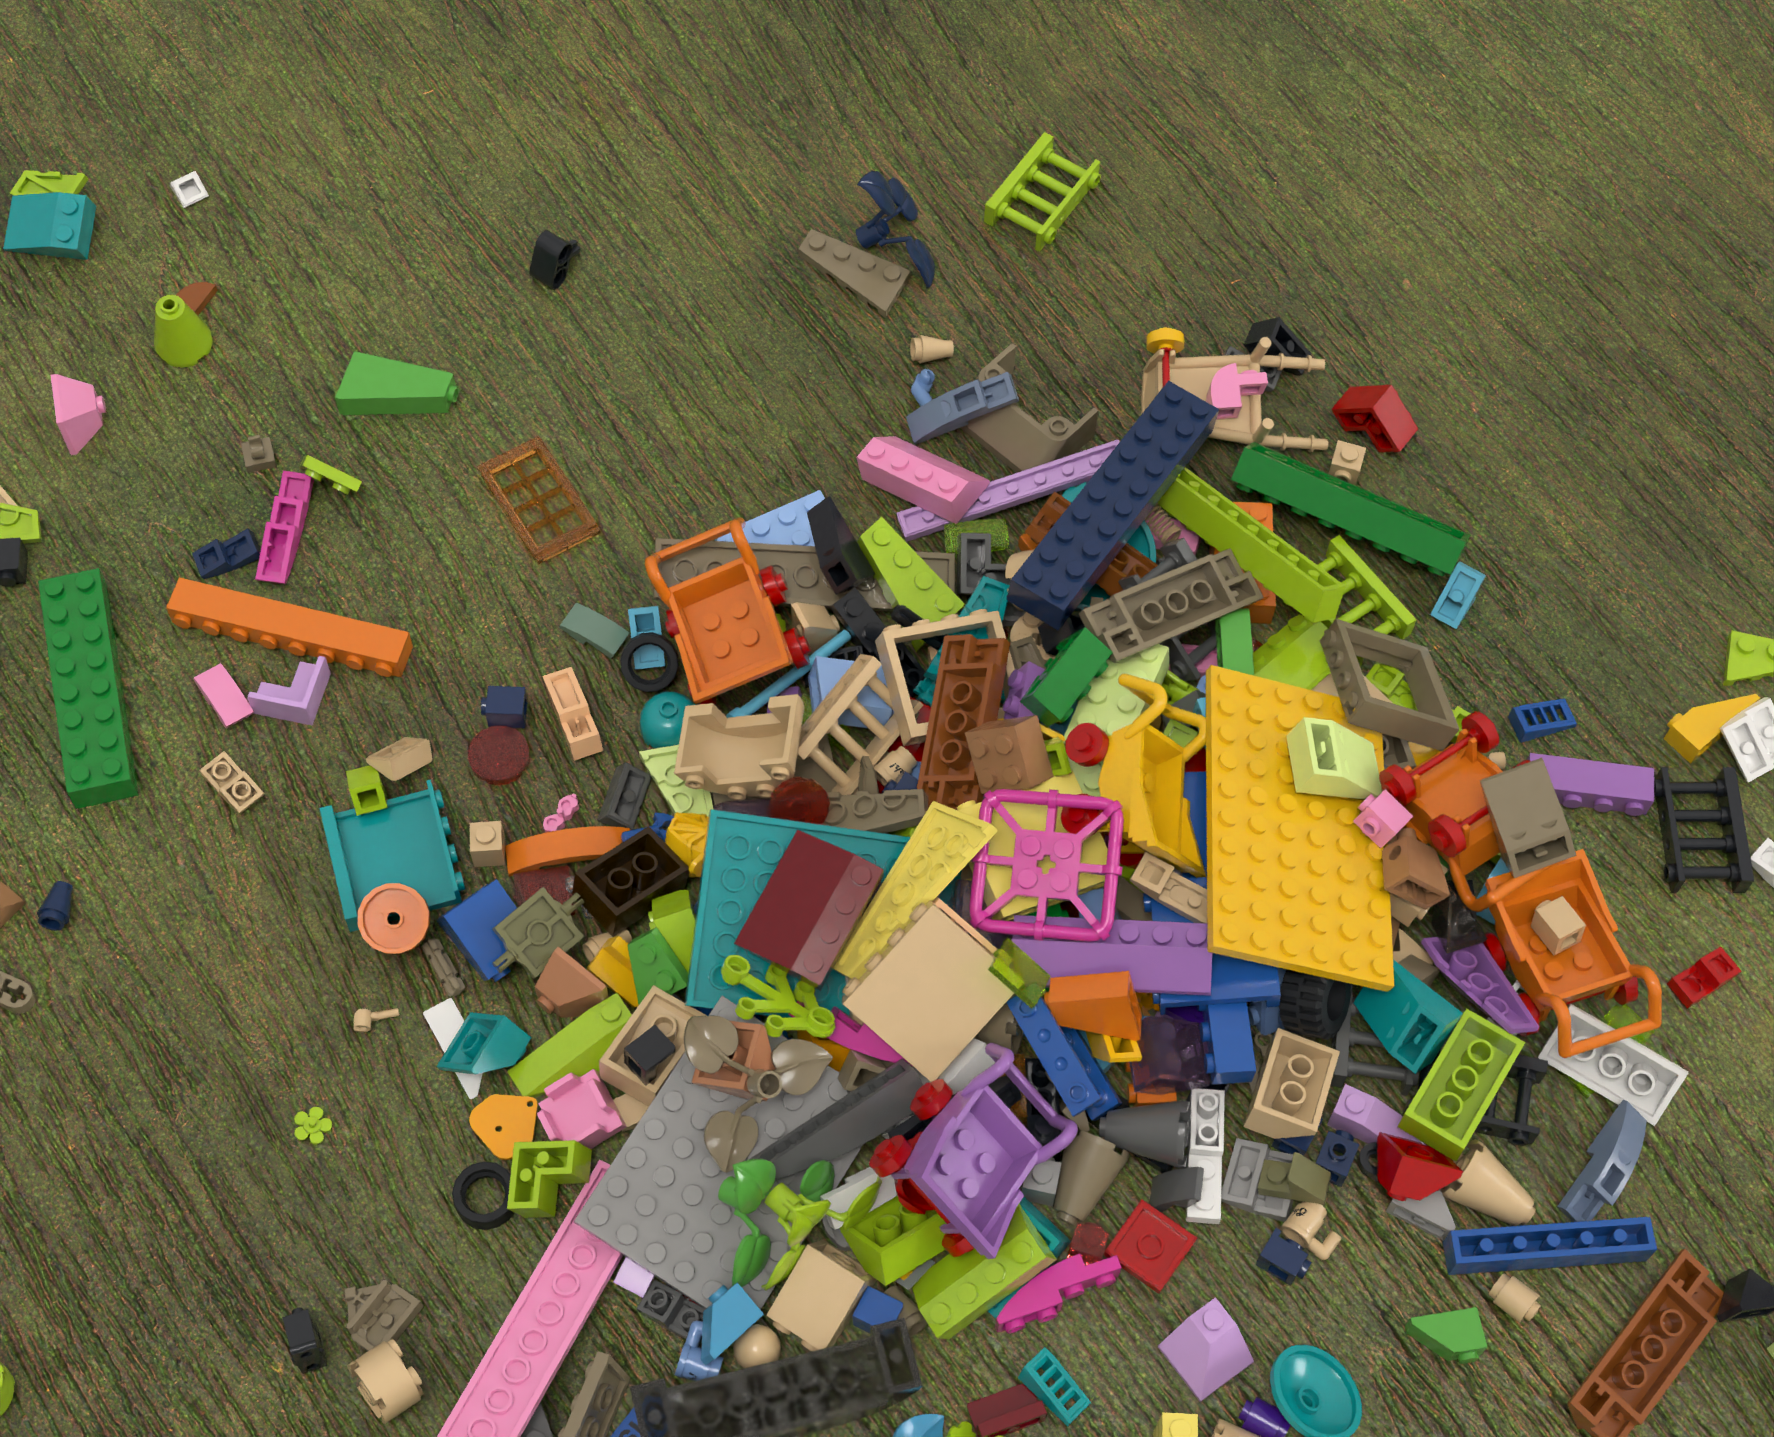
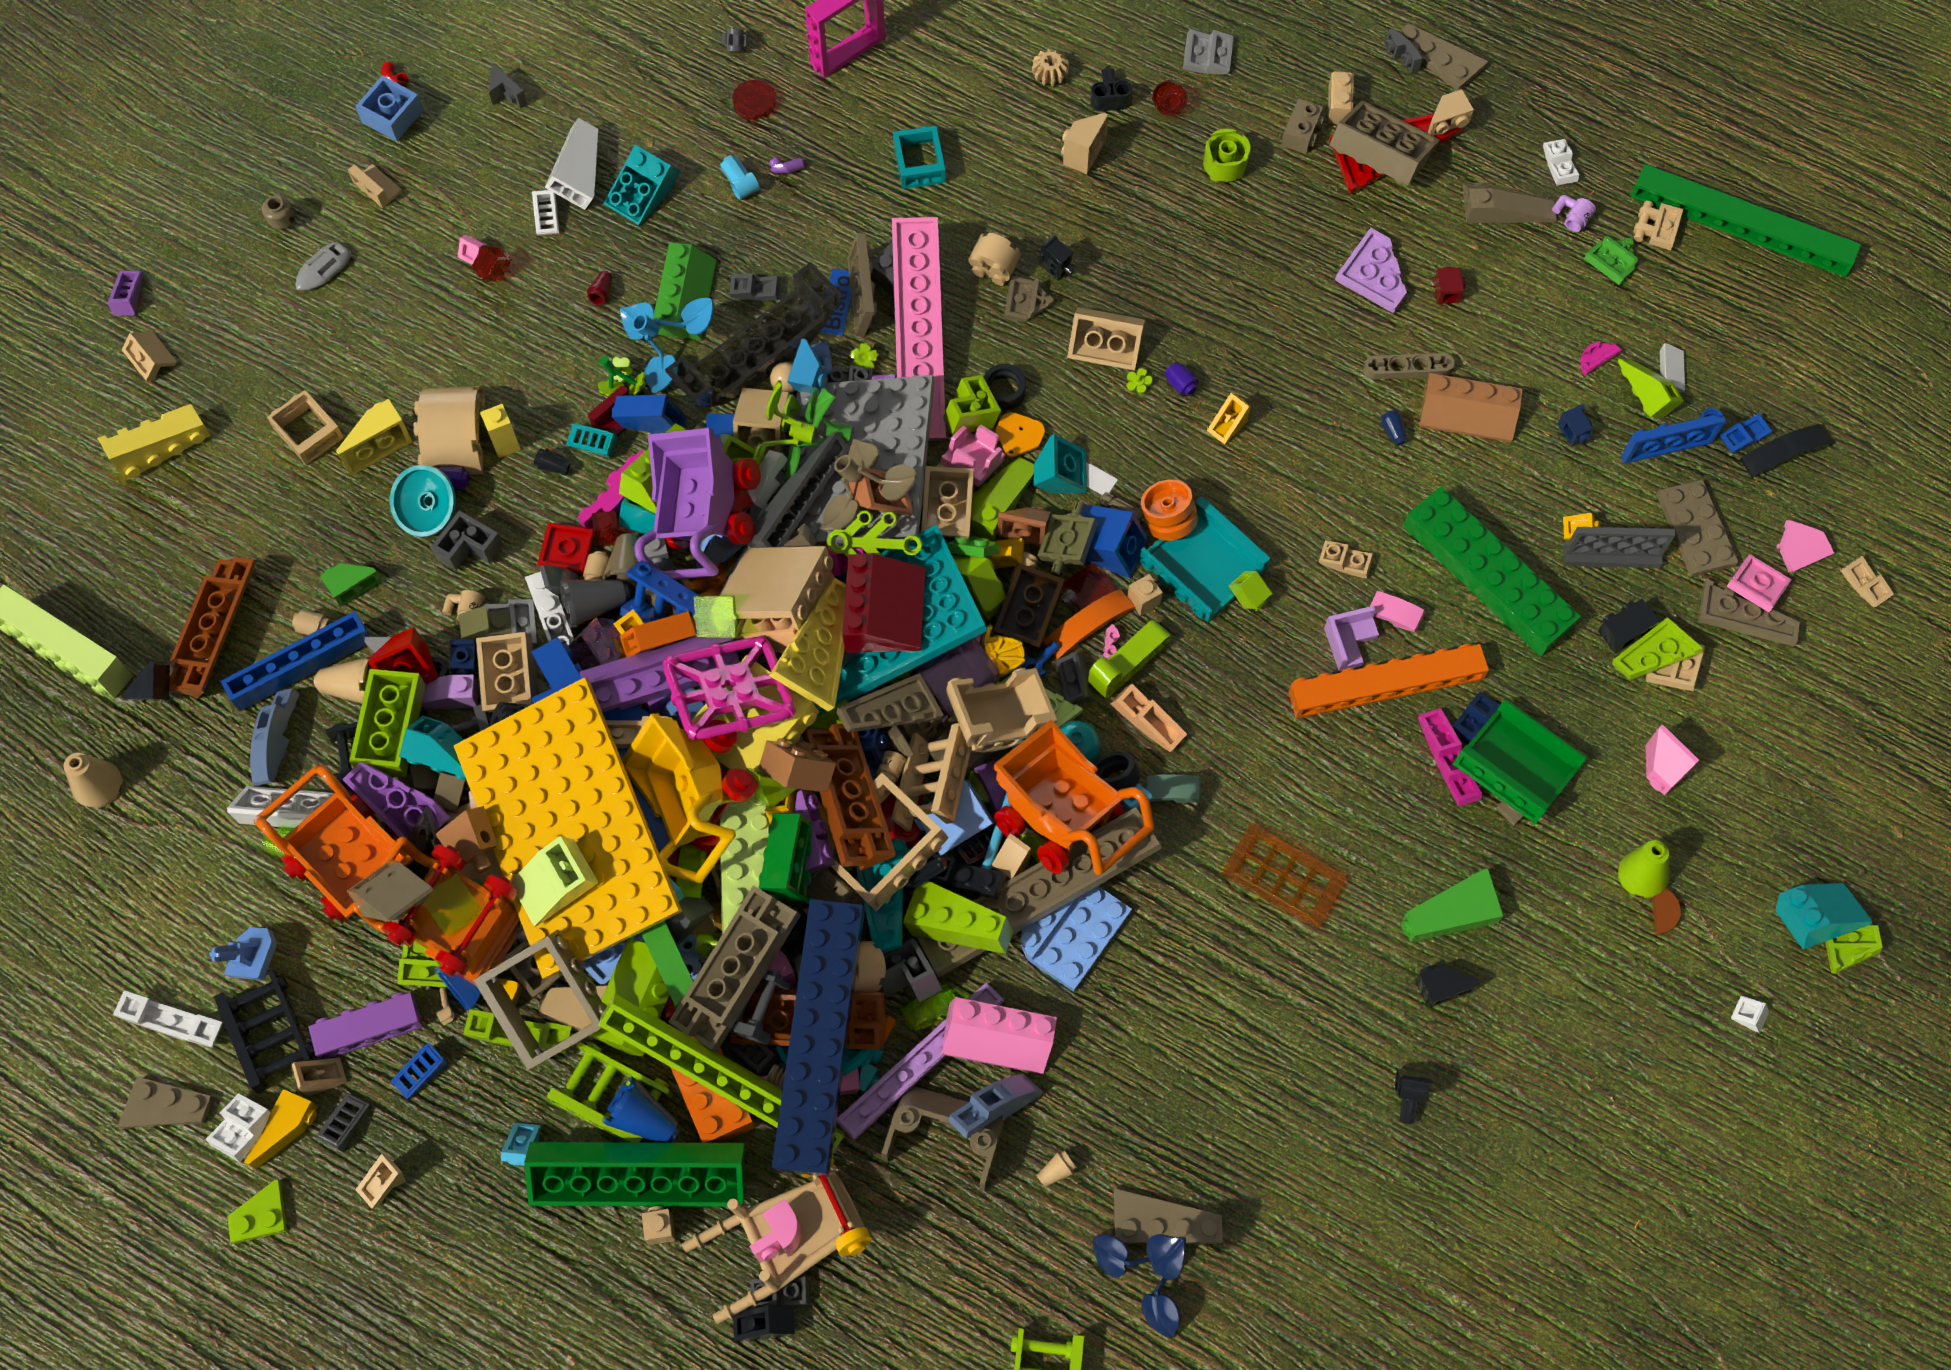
camera: 155 degrees right, 5 degrees up
lime wing [299,455,362,495] -> none
tan hand [354,1008,399,1032] -> none
tan slope [366,737,432,781] -> none
clear red tile [468,726,530,785] -> none
dark blue brick [481,686,528,728] -> none
black panel [624,1025,675,1086] -> none
clear red tile [766,776,830,825] -> none
black slope [807,496,875,595] -> none
medium blue arm [911,369,935,407] -> none
lavender slope [1158,1297,1254,1402] -> none
dark blue brick [1255,1228,1312,1286] -> none
red brick [1331,385,1418,452] -> none
bright pink brick [1353,789,1413,848] -> none
tan brick [1531,896,1586,955] -> none
red slope [1667,947,1742,1009] -> none
none -> medium blue piece [209,927,277,981]
none -> tan slope [292,1058,347,1097]
none -> dark grey slope [316,1093,371,1153]
none -> tan slope [355,1153,406,1209]
none -> clear neon green piece [422,873,483,937]
none -> dark grey brick [430,511,503,571]
none -> black cone [533,448,571,476]
none -> tan brick [583,551,609,580]
none -> blue cone [602,1076,680,1143]
none -> blue slope [612,395,687,434]
none -> lime plant [850,343,879,369]
none -> tan slope [1067,307,1145,370]
none -> lime beam [1088,619,1172,699]
none -> dark purple brick [1165,362,1198,396]
none -> yellow slope [1207,392,1251,444]
none -> black slope [1415,965,1480,1009]
none -> green panel [1453,699,1587,825]

